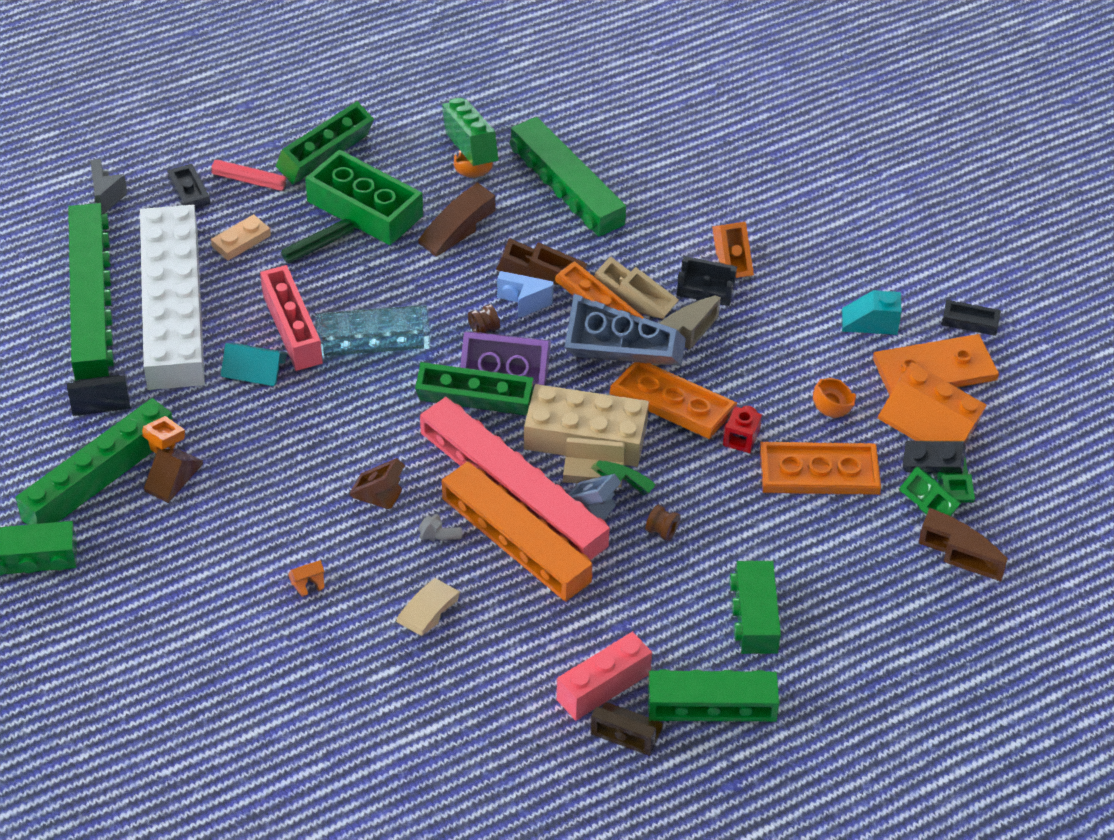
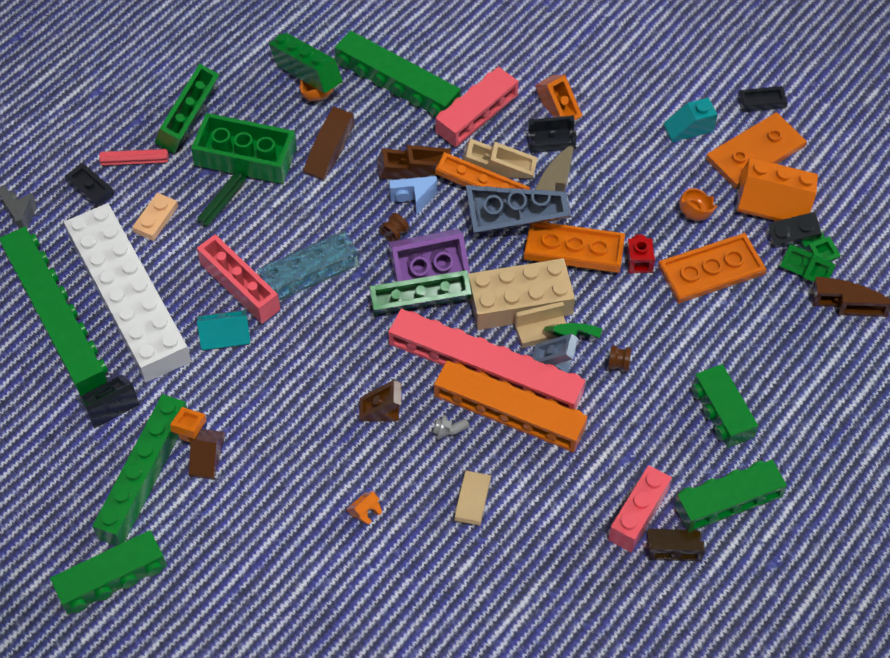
camera: 20 degrees left, 10 degrees up
none -> coral brick [436,66,519,147]

